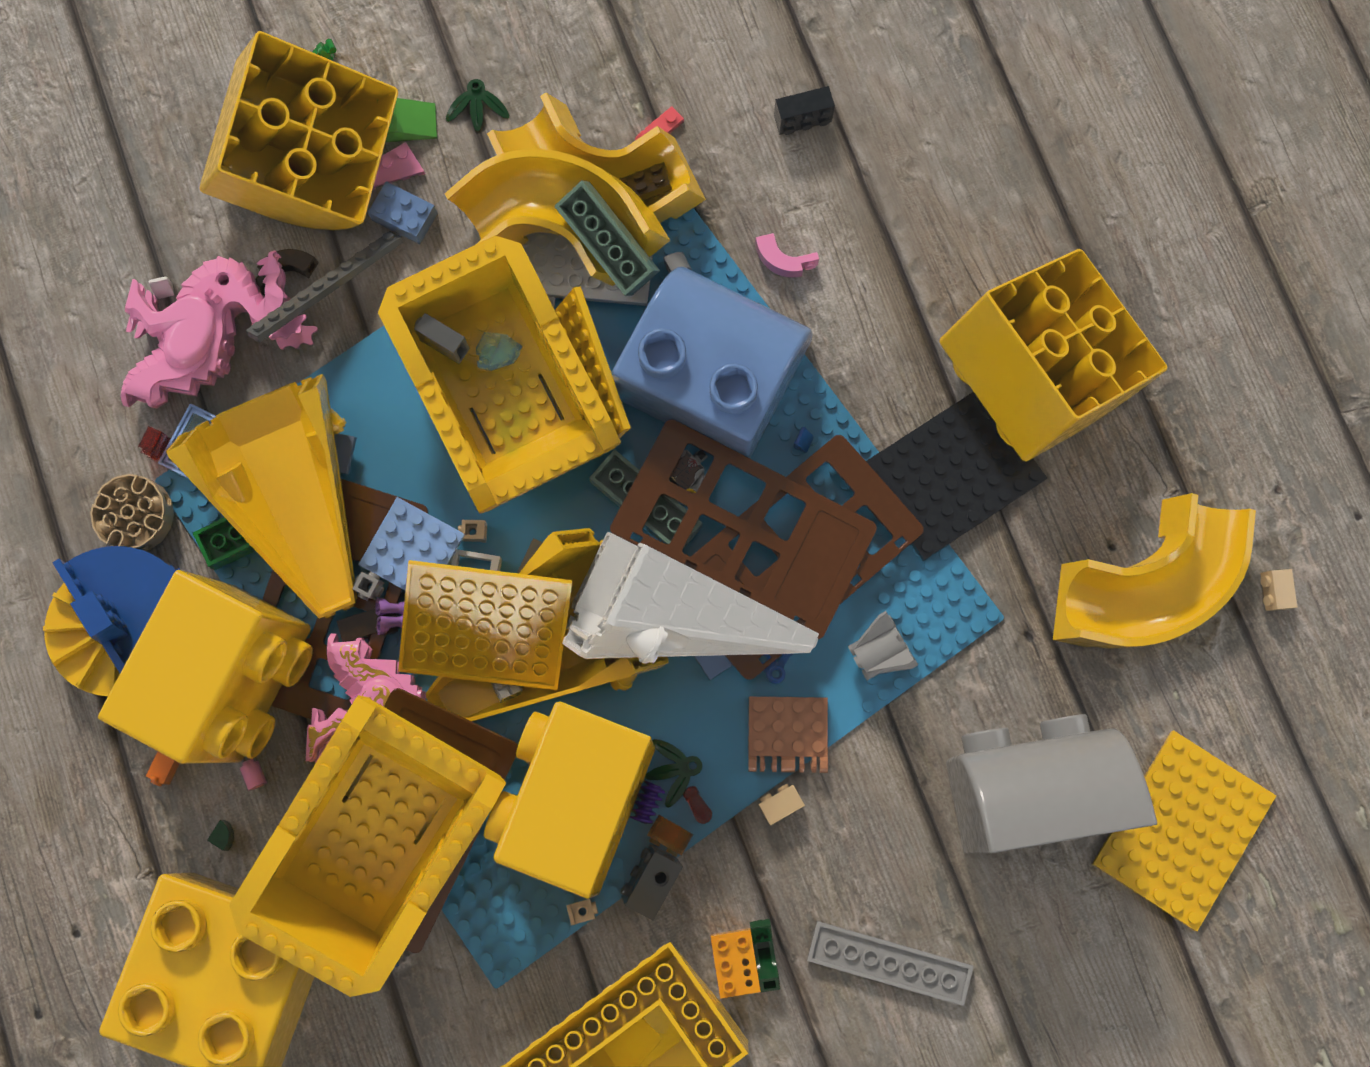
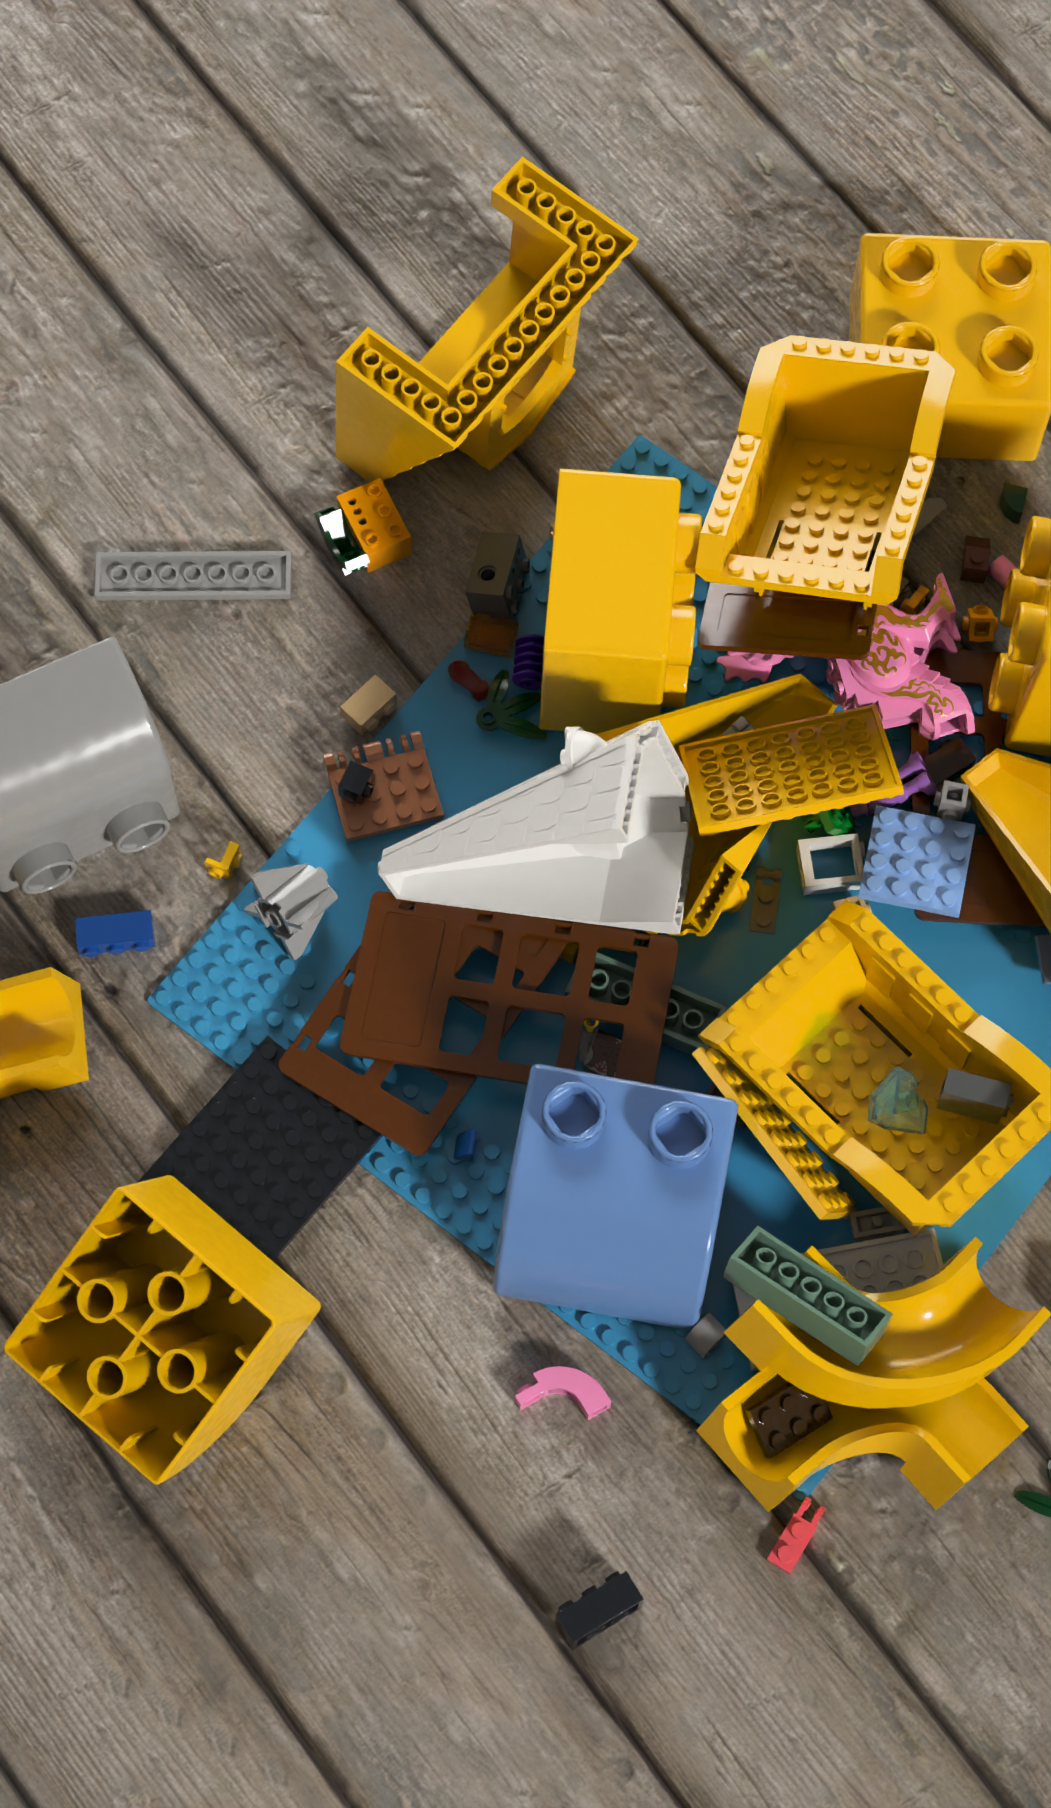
camera: 160 degrees right, 10 degrees down
none -> blue brick [75,910,156,957]
none -> yellow bracket [204,841,243,879]
none -> black brick [338,761,374,805]
none -> reddish brown slope [960,535,991,584]
none -> light orange brick [962,605,998,642]

